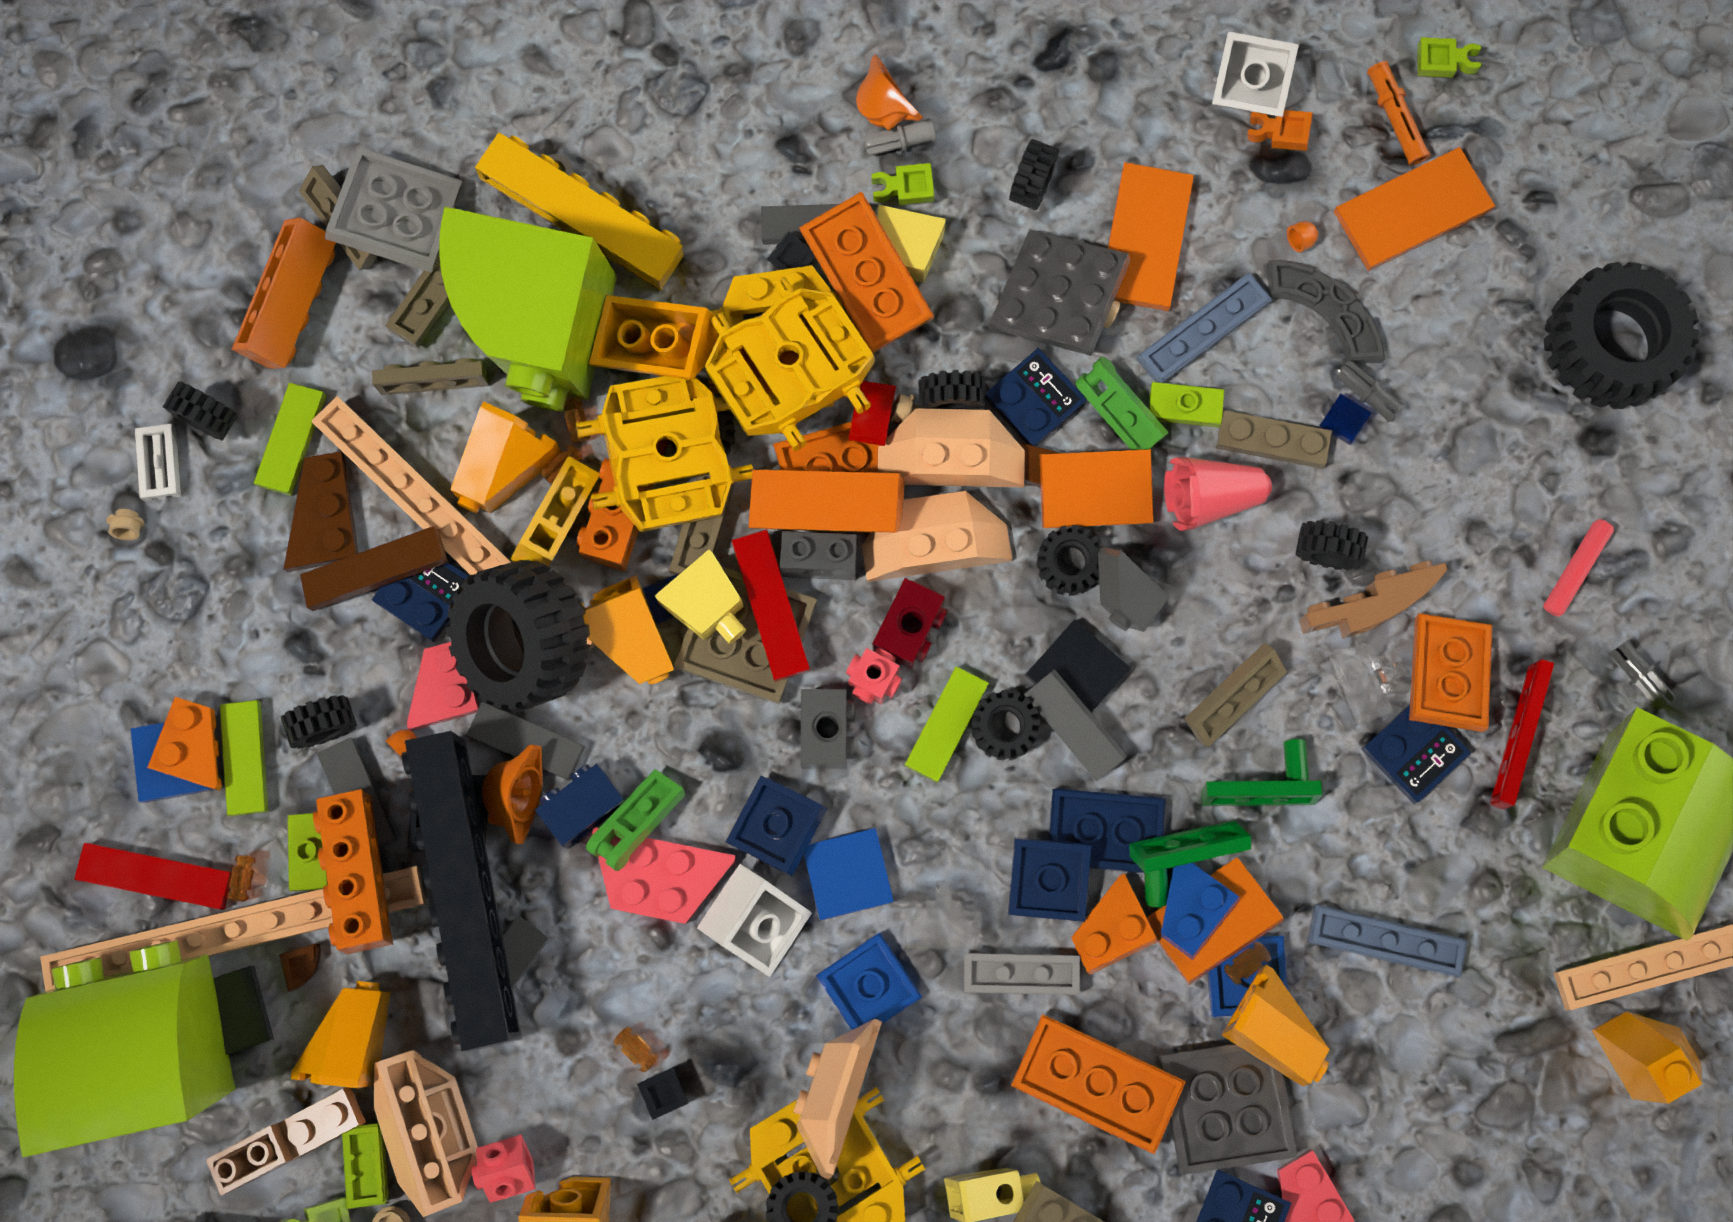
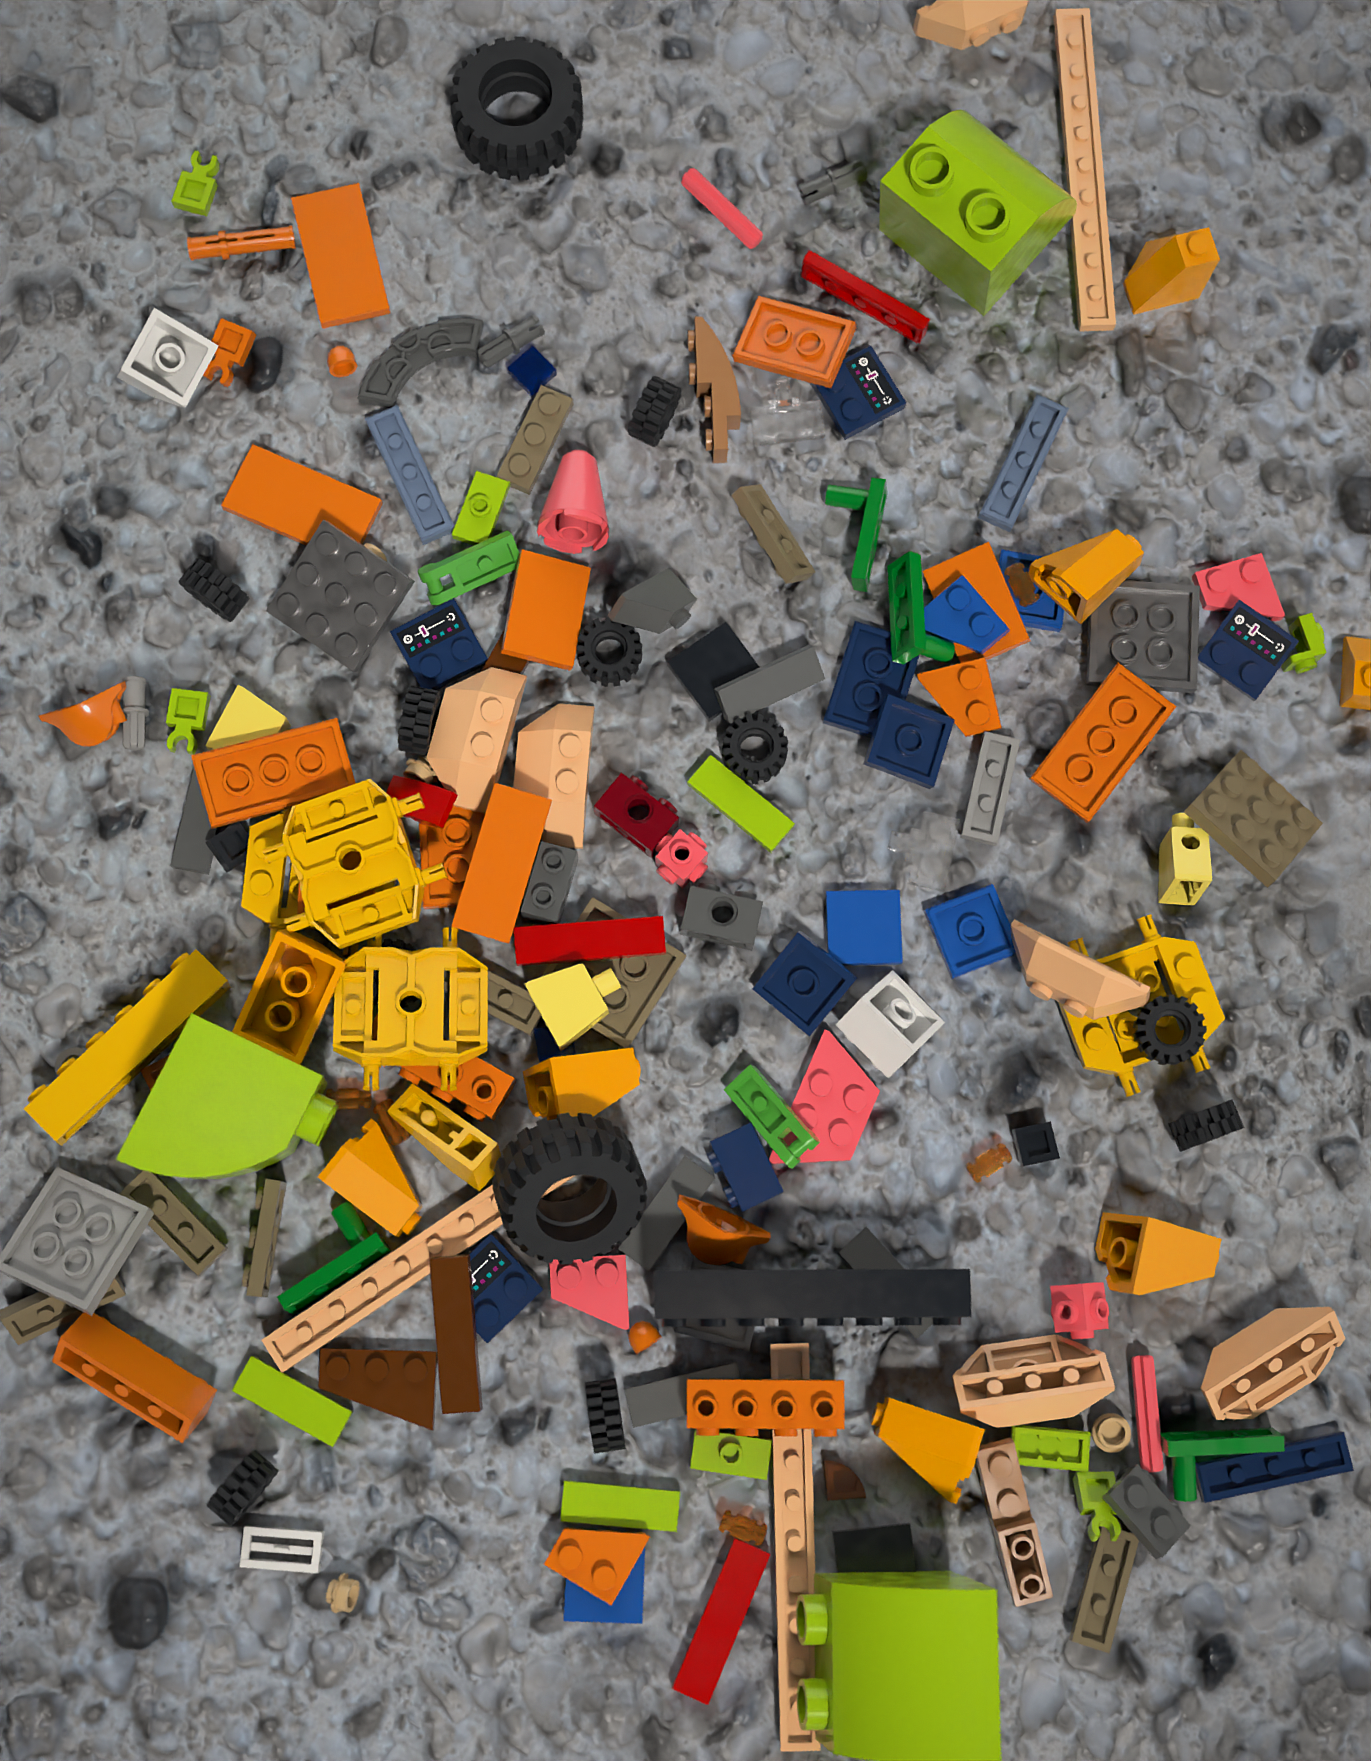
camera: 85 degrees left, 0 degrees up
none -> green piece [277,1202,391,1315]

